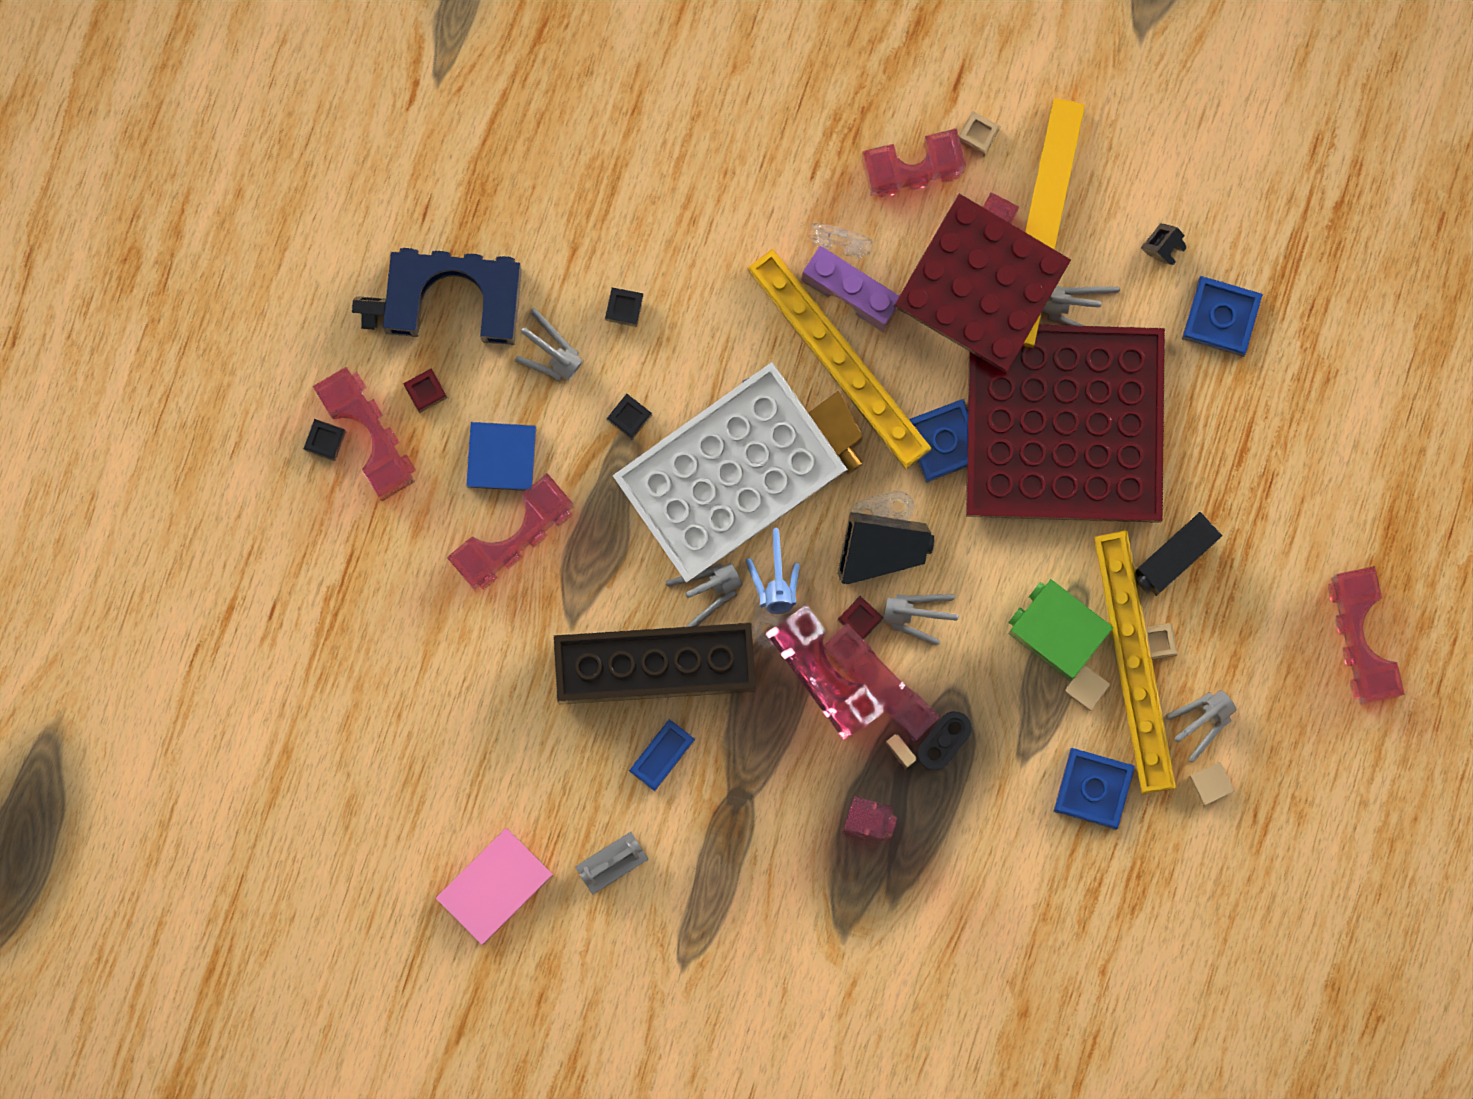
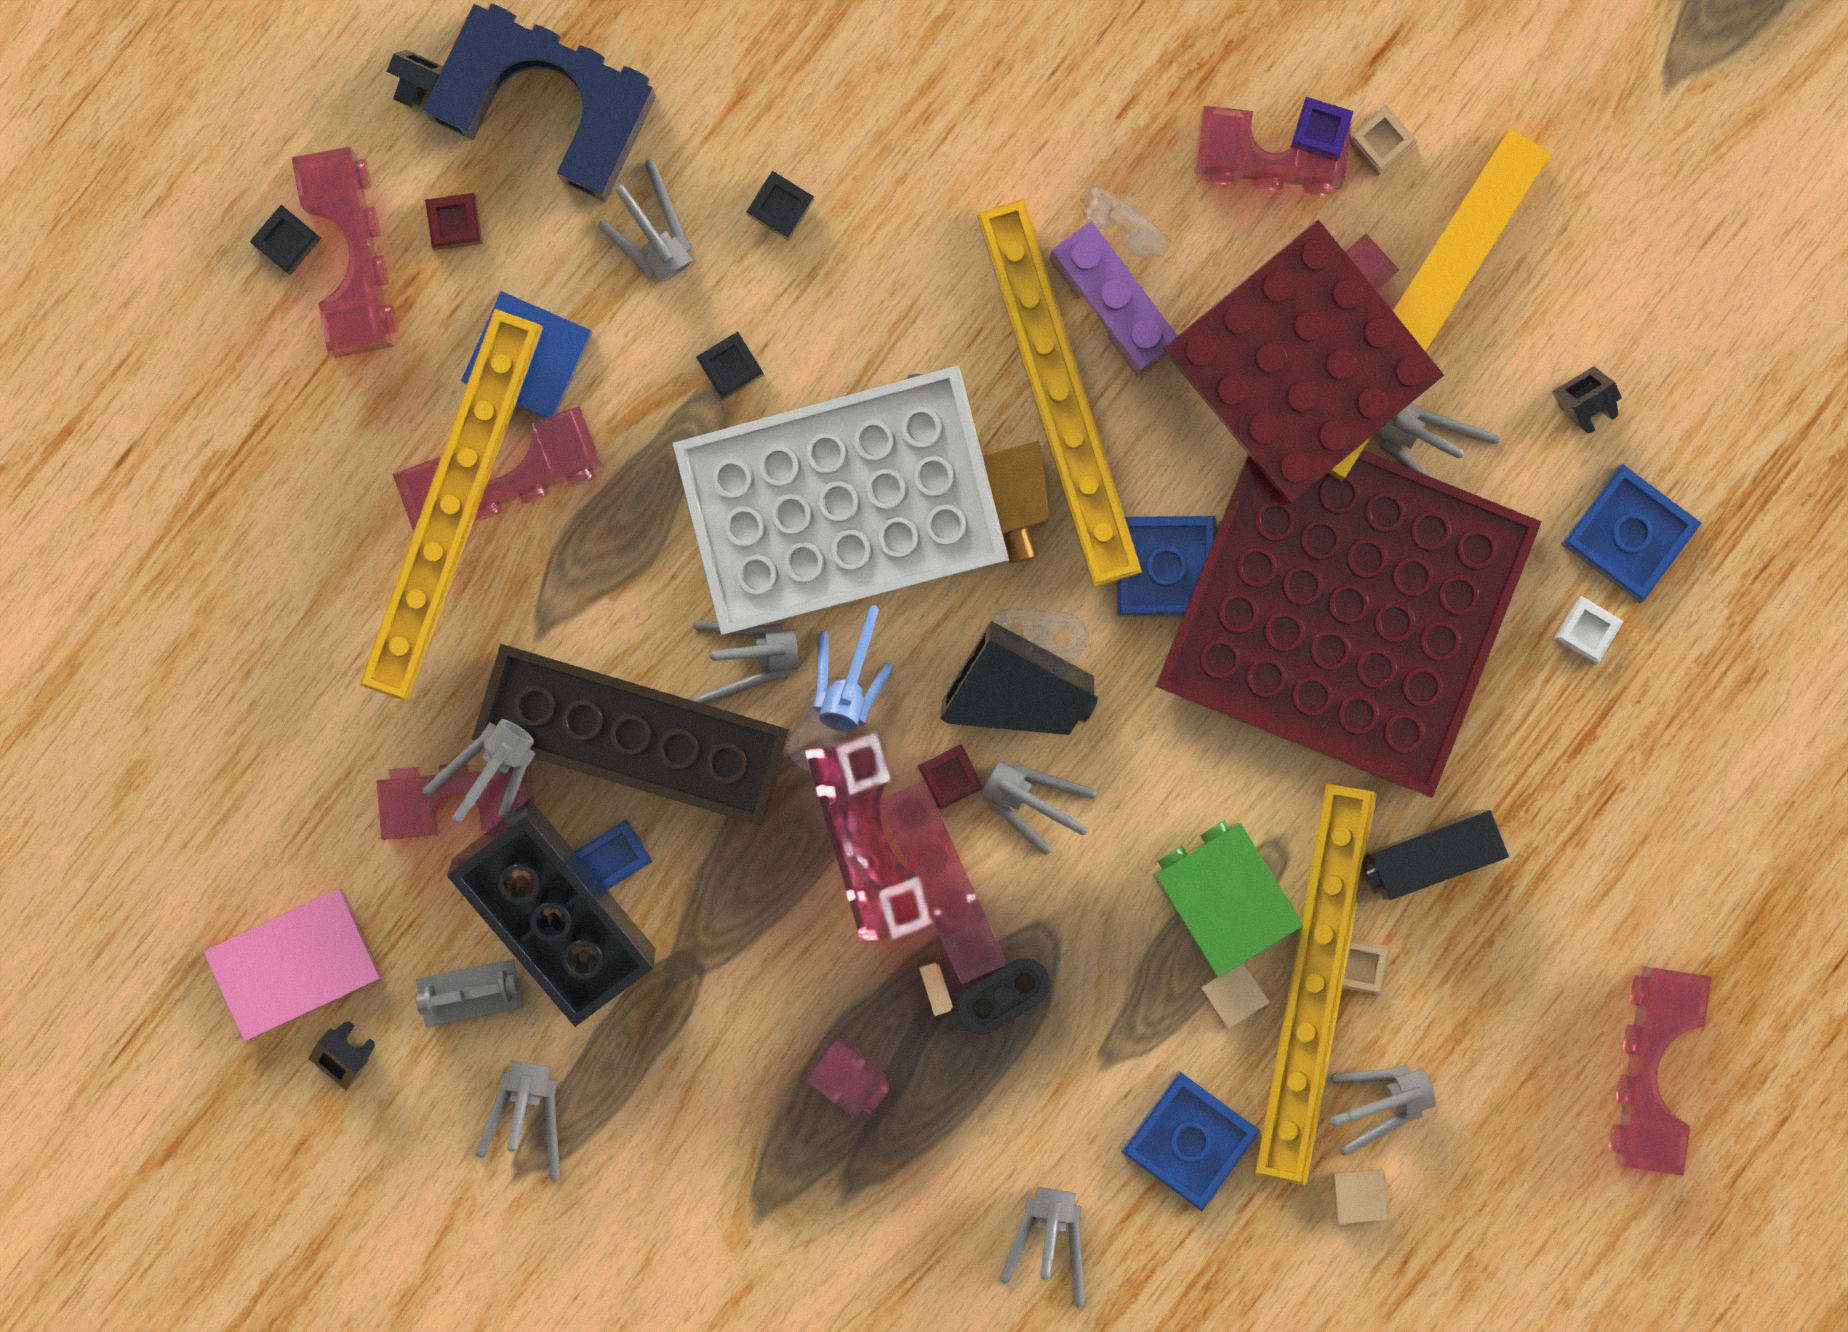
camera: 20 degrees right, 5 degrees up
none -> black tile [308,1021,375,1090]
none -> yellow tile [359,309,543,702]
none -> clear pink arch [376,763,534,840]
none -> light grey plant [423,719,535,823]
none -> black brick [447,799,656,1027]
none -> light grey plant [476,1061,560,1182]
none -> light grey plant [1000,1187,1084,1307]
none -> dark purple tile [1290,97,1354,161]
none -> white tile [1553,596,1624,664]

